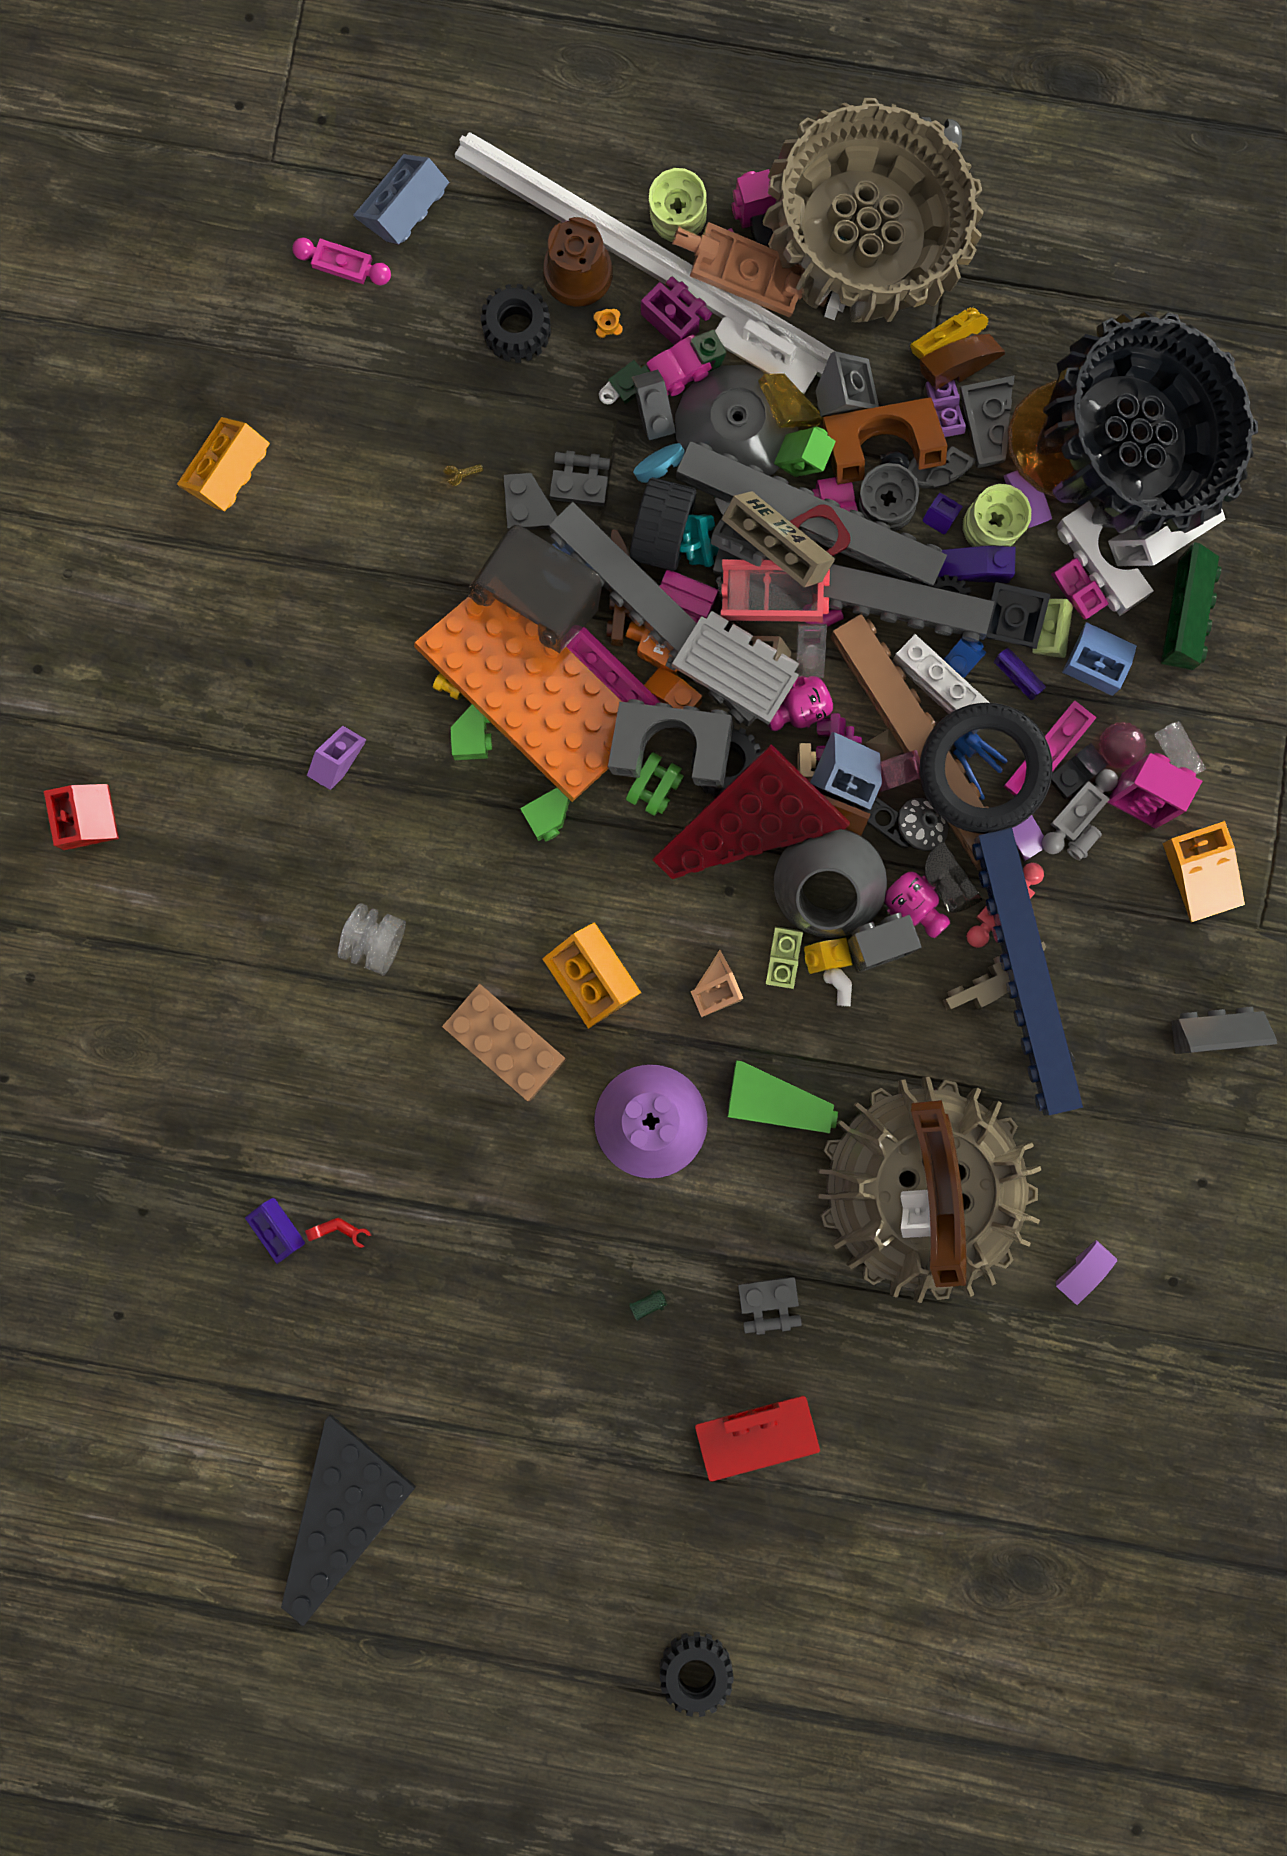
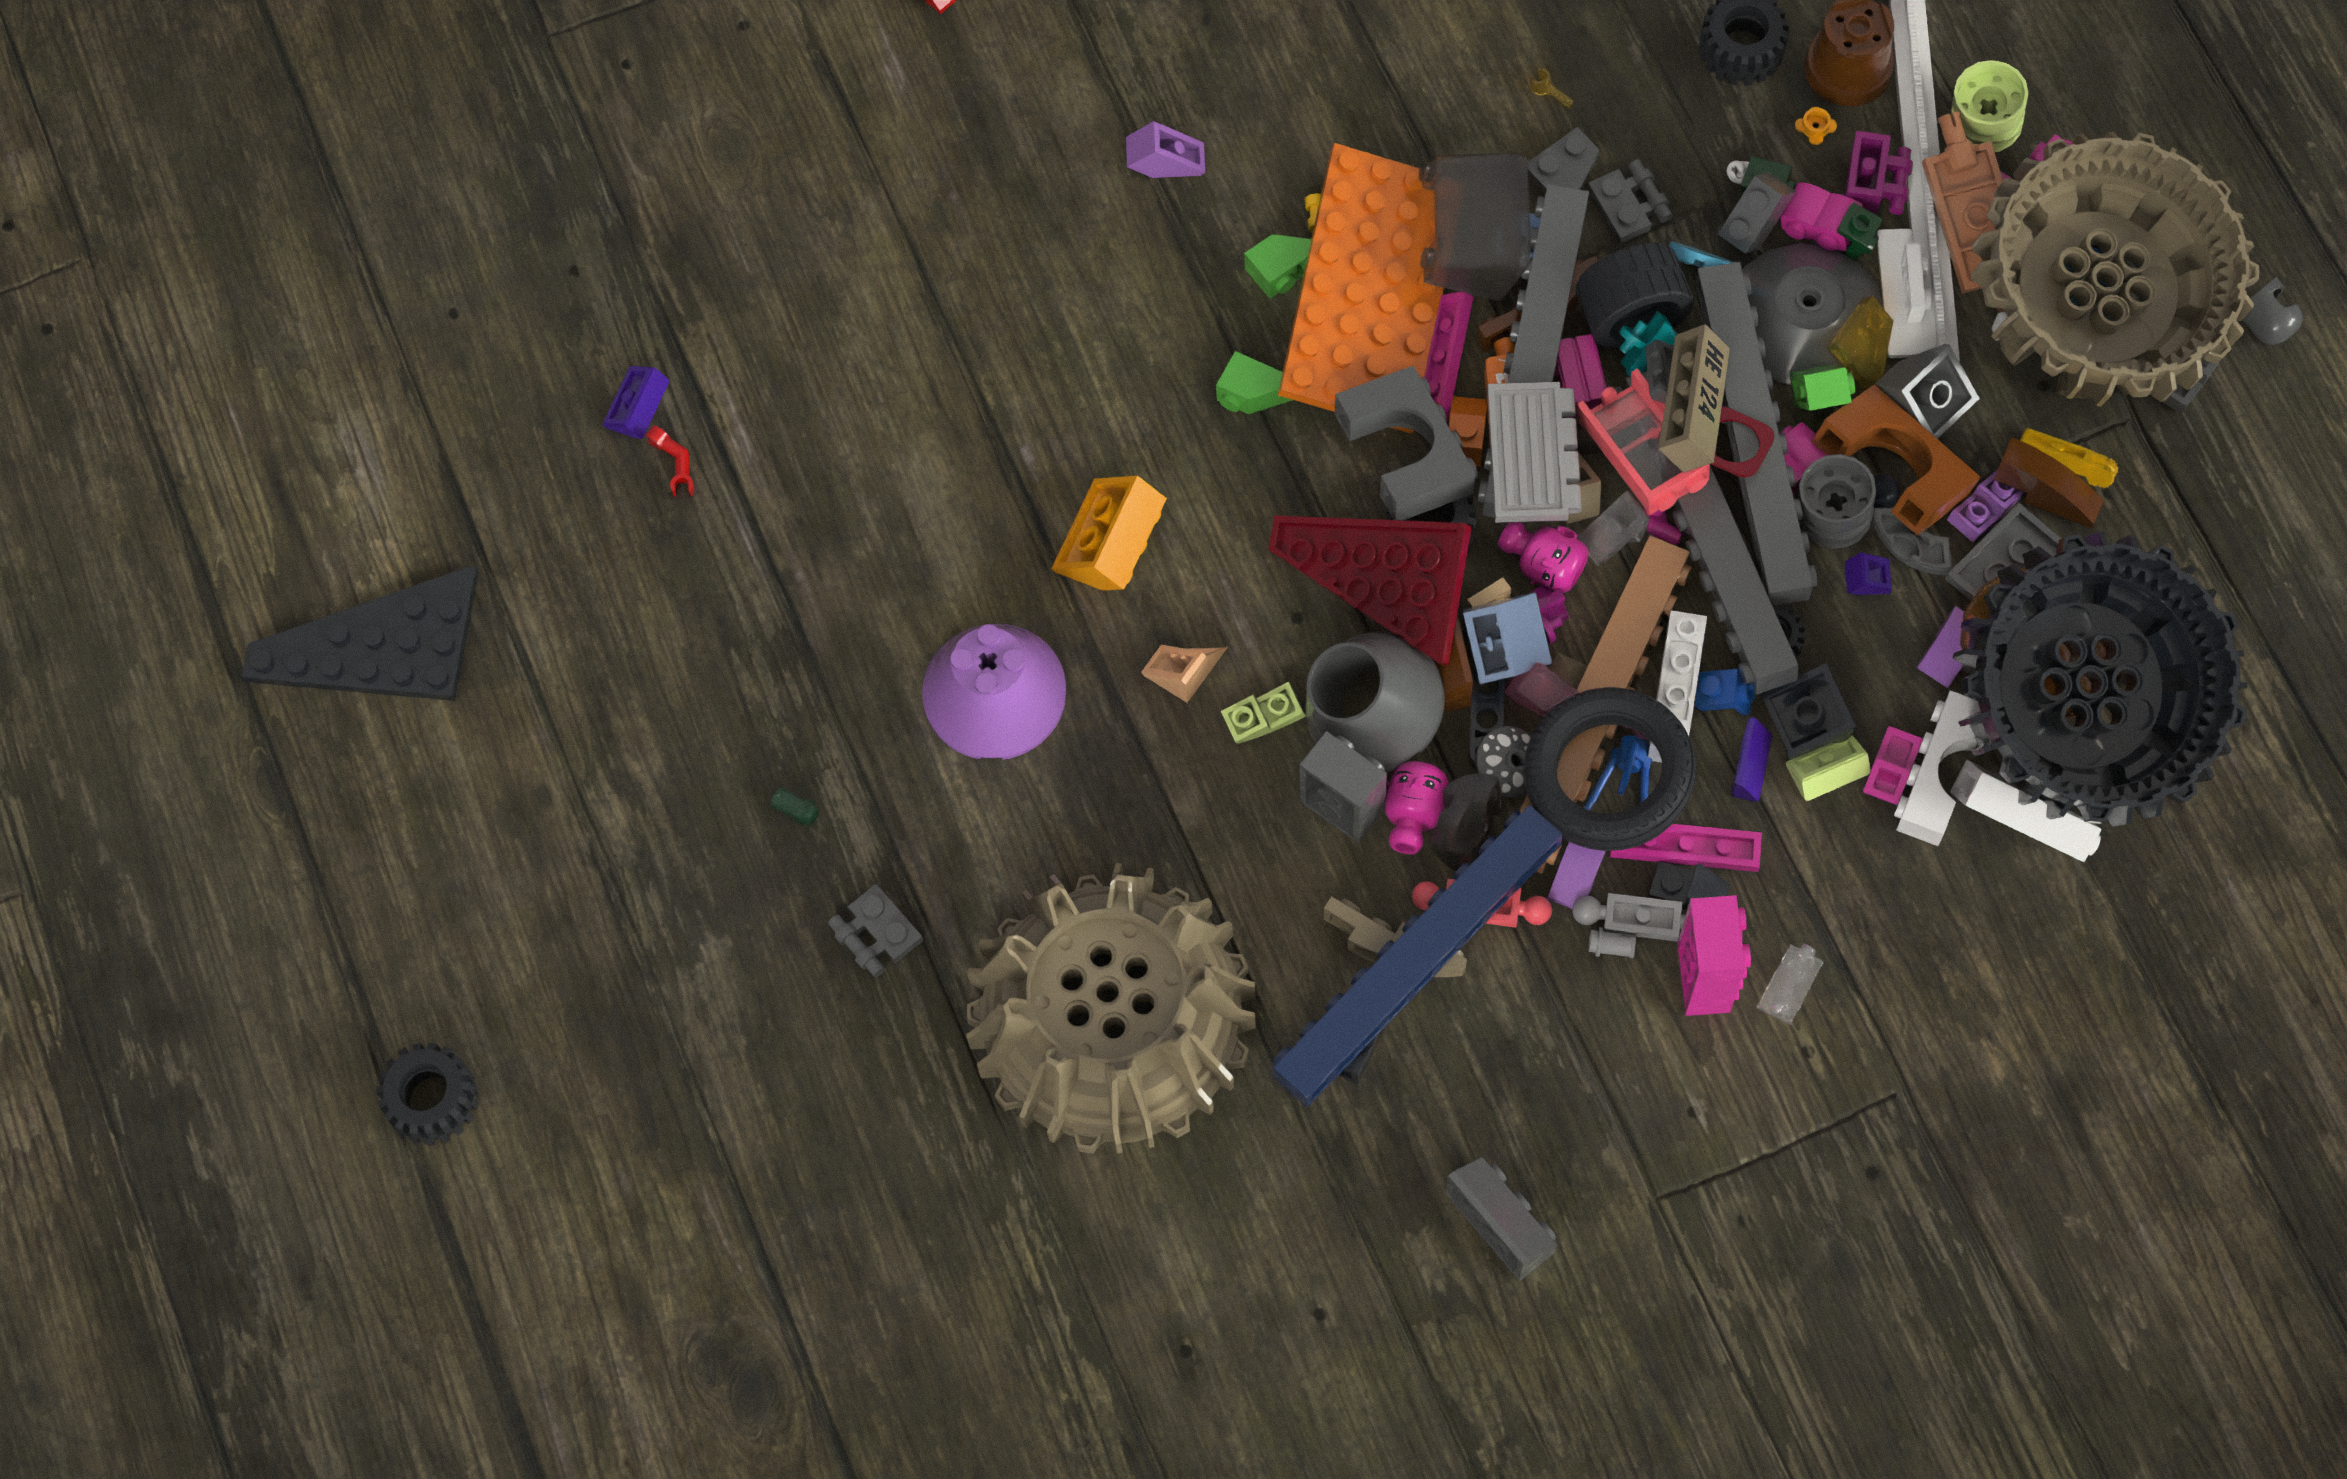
camera: 60 degrees right, 15 degrees down
clear wheel [338,903,406,975] -> none
medium nougat brick [442,984,567,1102] -> none
bright green brick [626,752,684,816] -> none
red bracket [695,1395,820,1482] -> none
bright green slope [727,1061,838,1133] -> none
yellow bracket [804,938,852,974] -> none
white arm [823,968,852,1007] -> none
white bracket [900,1190,931,1238] -> none
reddish brown arch [911,1100,966,1287] -> none
dark purple slope [937,546,1016,583] -> none
yellowish green wheel [963,484,1032,547] -> none
medium lavender slope [1056,1240,1117,1305] -> none
medium blue slope [1062,622,1137,696] -> none
clear pink hat [1099,722,1147,769] -> none
dark green slope [1161,542,1221,670] -> none
slope [1162,821,1245,922] -> none

